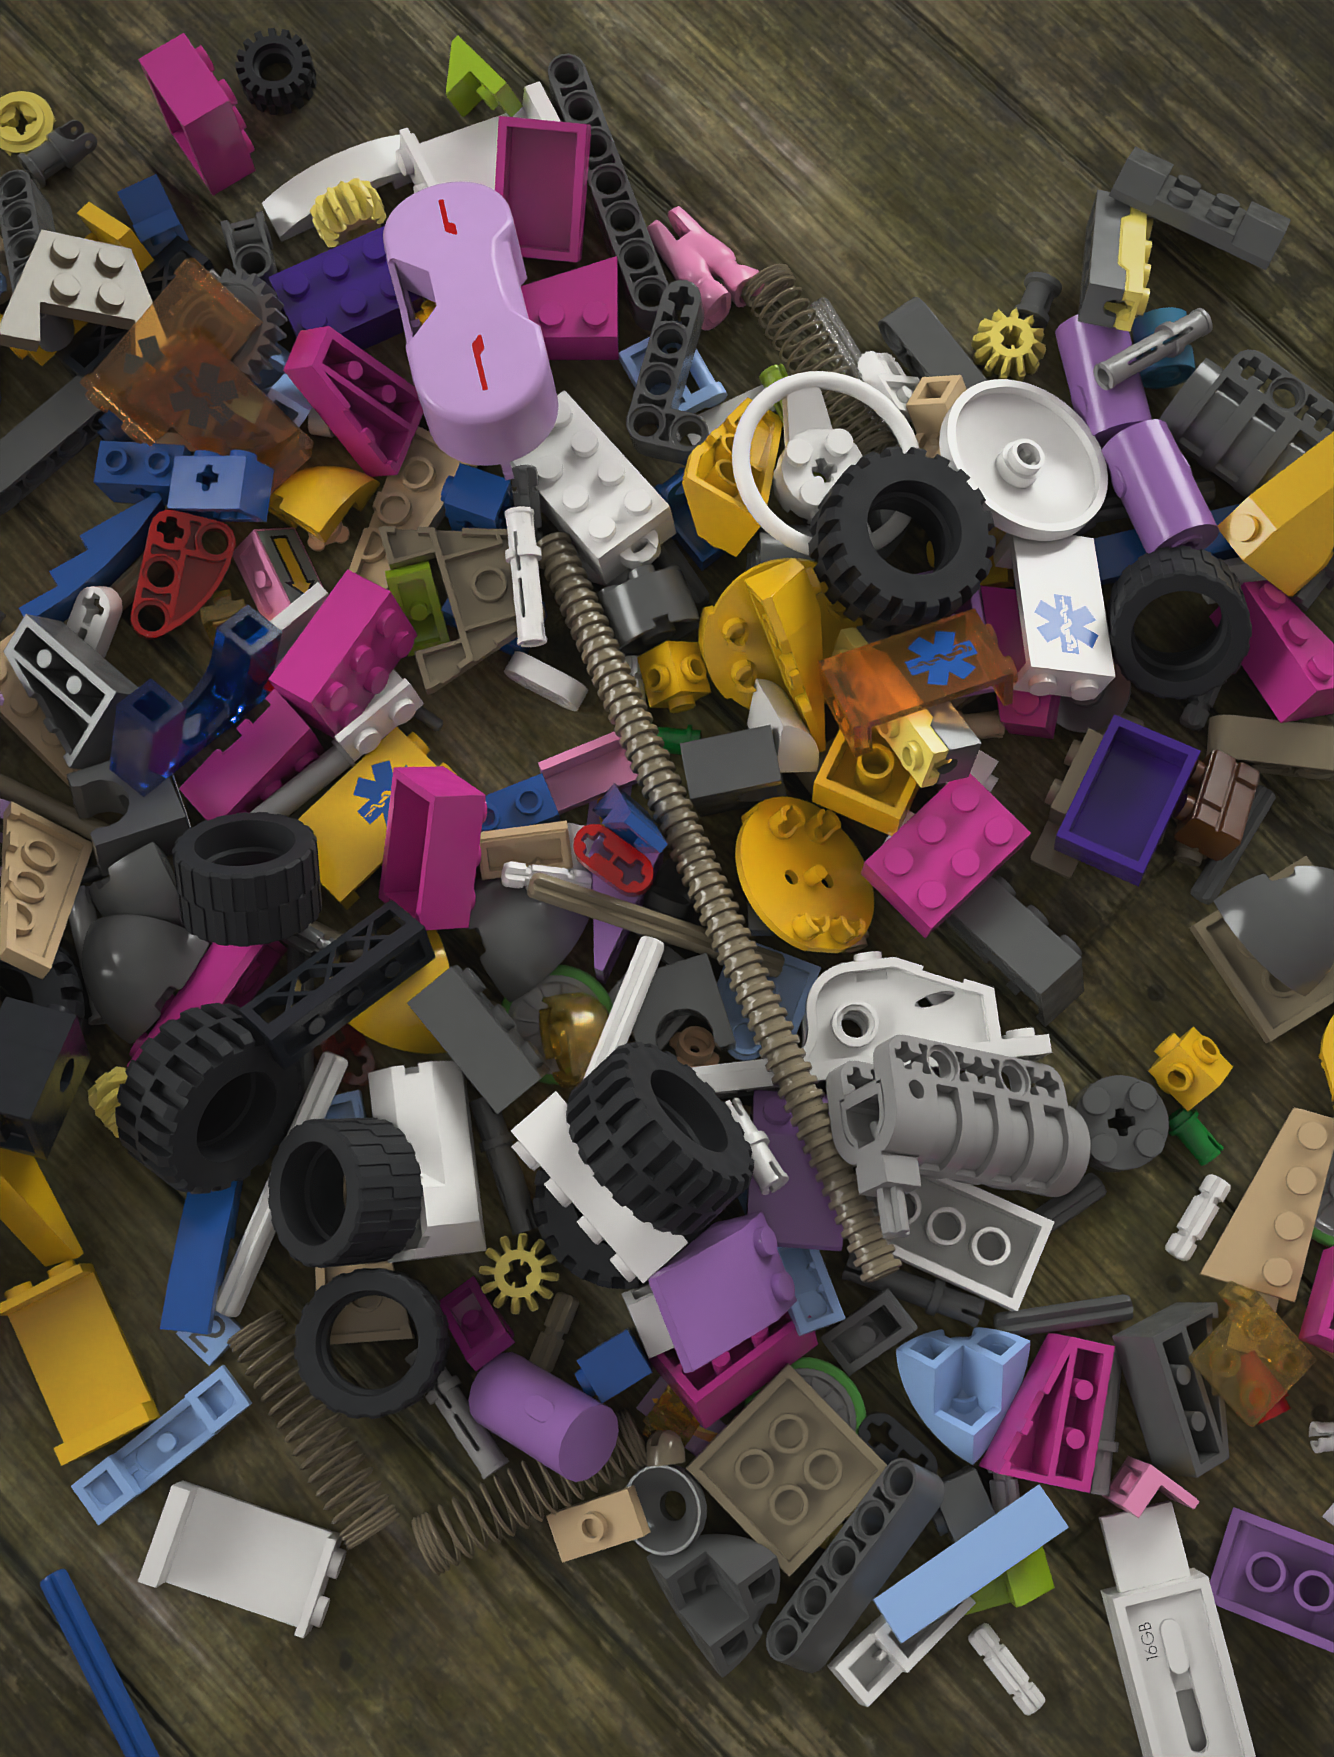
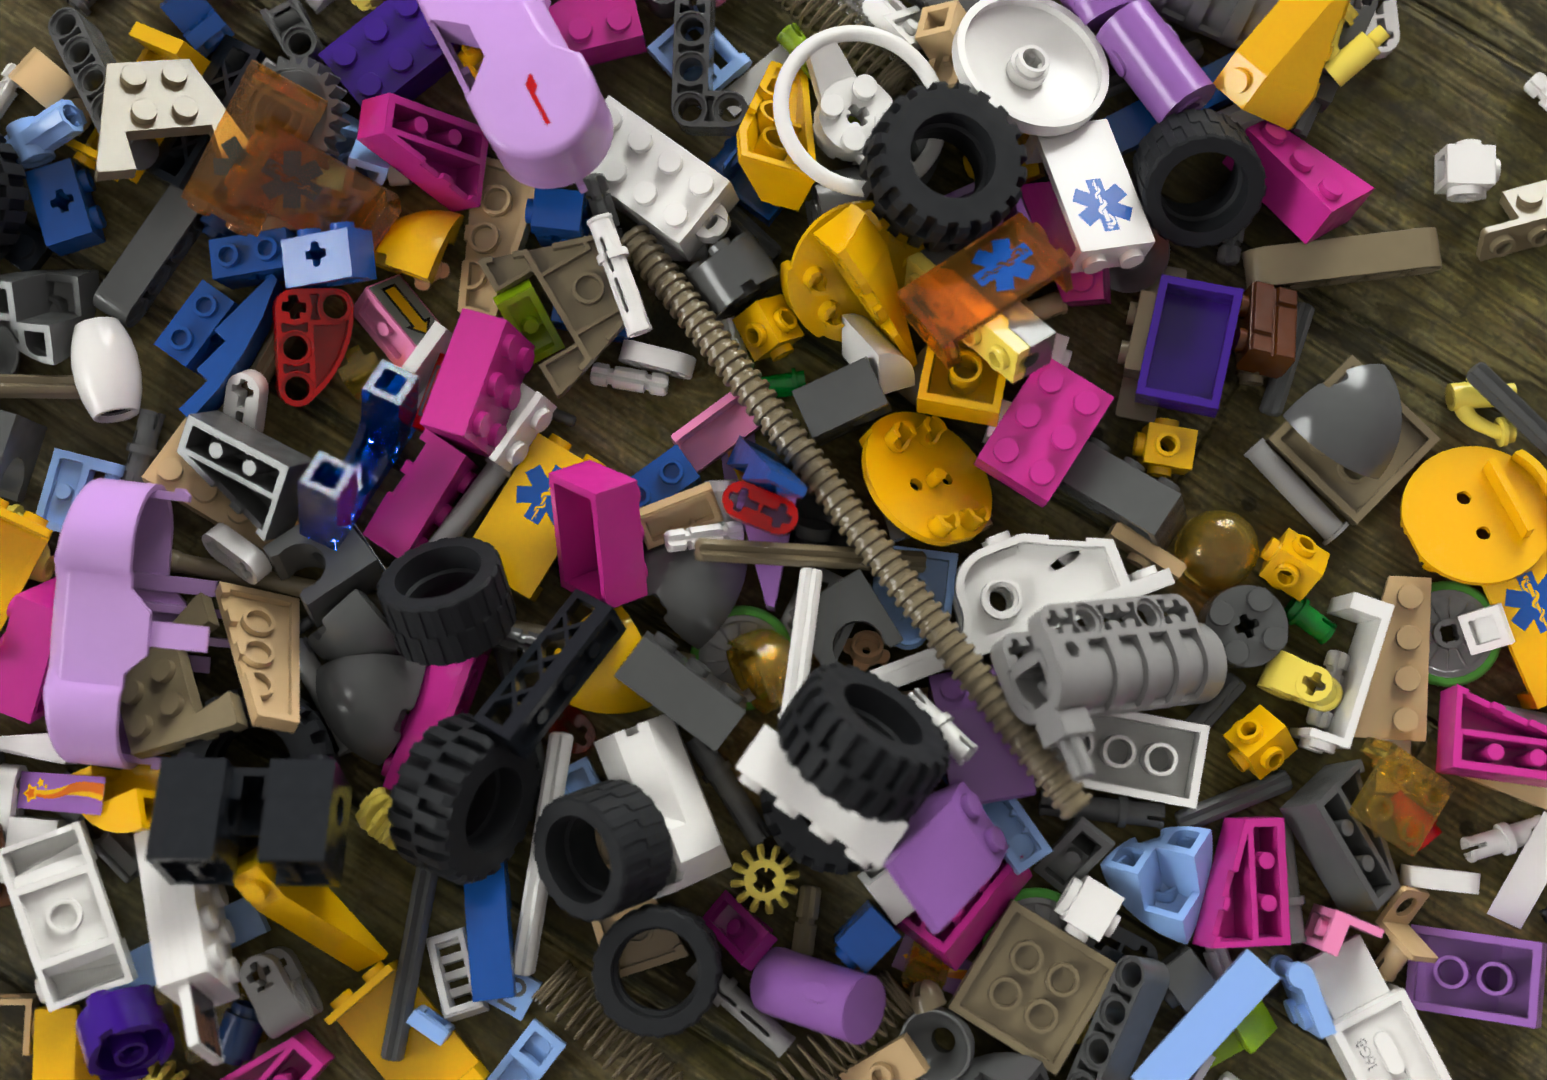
camera: 10 degrees left, 5 degrees up
none -> blue brick [154,279,239,376]
none -> white beam [202,522,272,585]
none -> dark grey axle [381,866,438,1062]
none -> light blue tile [406,1004,455,1046]
none -> white slope [426,926,490,1022]
none -> white axle [590,362,669,396]
none -> white brick [1054,875,1125,943]
none -> tan plate [1104,522,1187,581]
none -> yellow brick [1132,418,1198,478]
none -> clear yellow cylinder [1175,509,1260,591]
none -> yellow brick [1223,704,1298,781]
none -> light grey pin [1244,438,1349,546]
none -> light yellow piece [1256,650,1343,712]
none -> light blue plate [1268,954,1337,1039]
none -> white panel [1289,592,1395,754]
none -> tan bracket [1374,886,1438,982]
none -> white beam [1399,864,1481,894]

